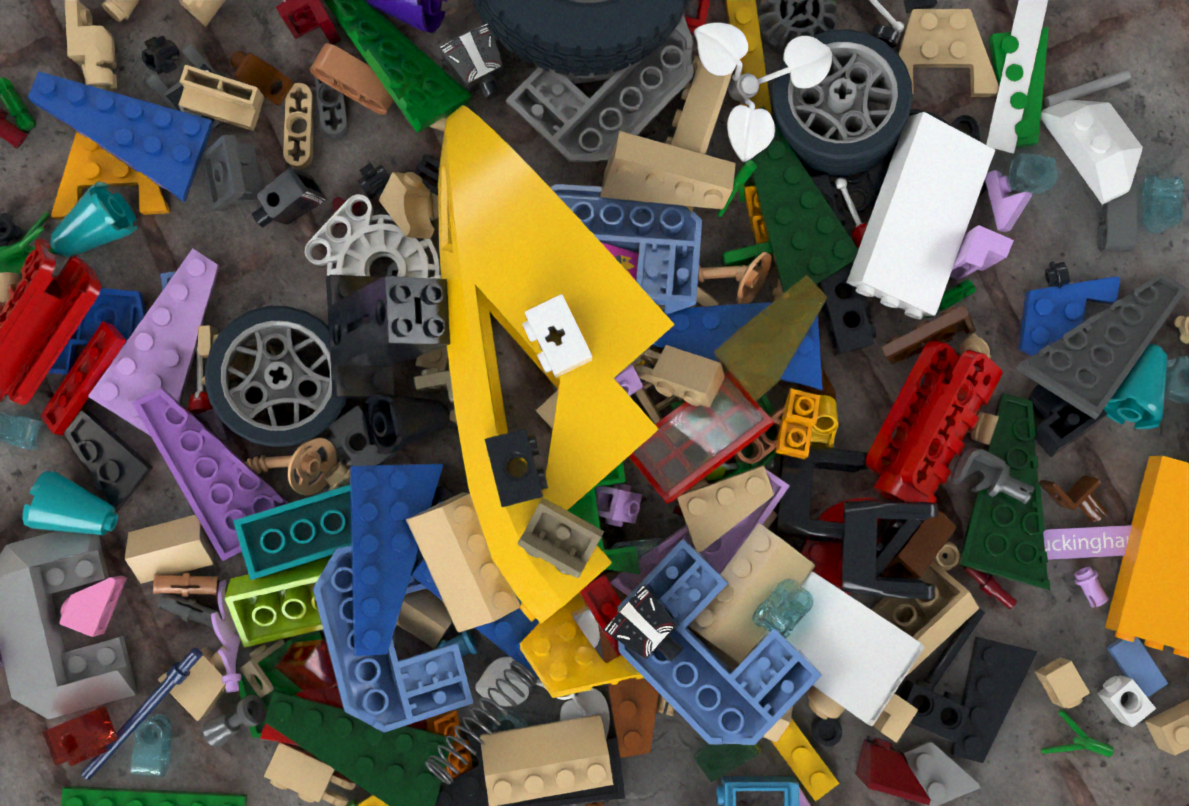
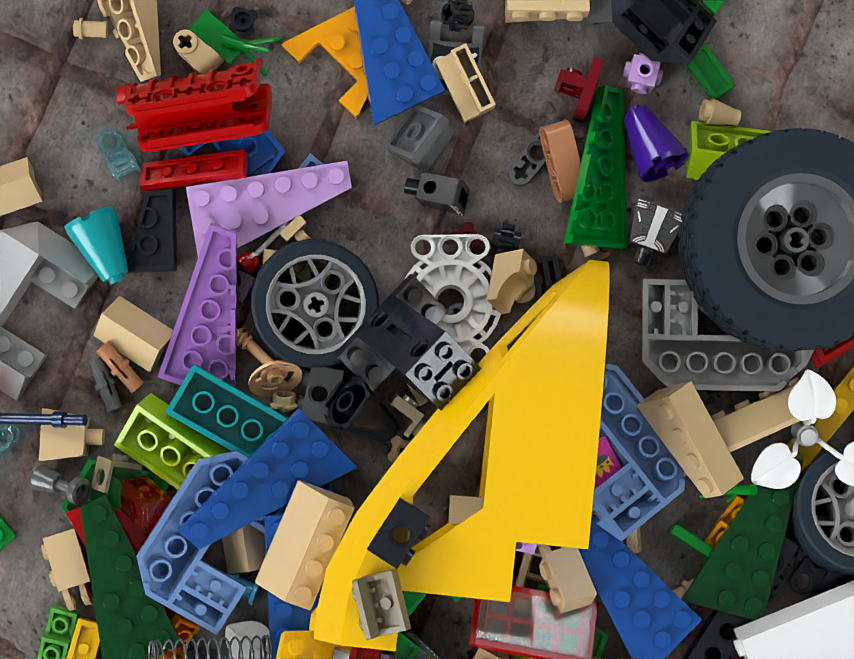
camera: 55 degrees right, 0 degrees up
teal cone [50,181,138,257] -> none
bright pink slope [59,576,127,637] -> none
lavender piece [211,580,241,692] -> none
reddish brown bracket [230,51,294,106] -> none
tan beam [283,83,315,170] -> none
white brick [522,294,592,378] -> none
lavender brick [595,483,642,527] -> none
light nougat dish [698,252,771,304] -> none
clear yellow wedge [714,275,827,402] -> none
white hinge [835,177,868,247] -> none

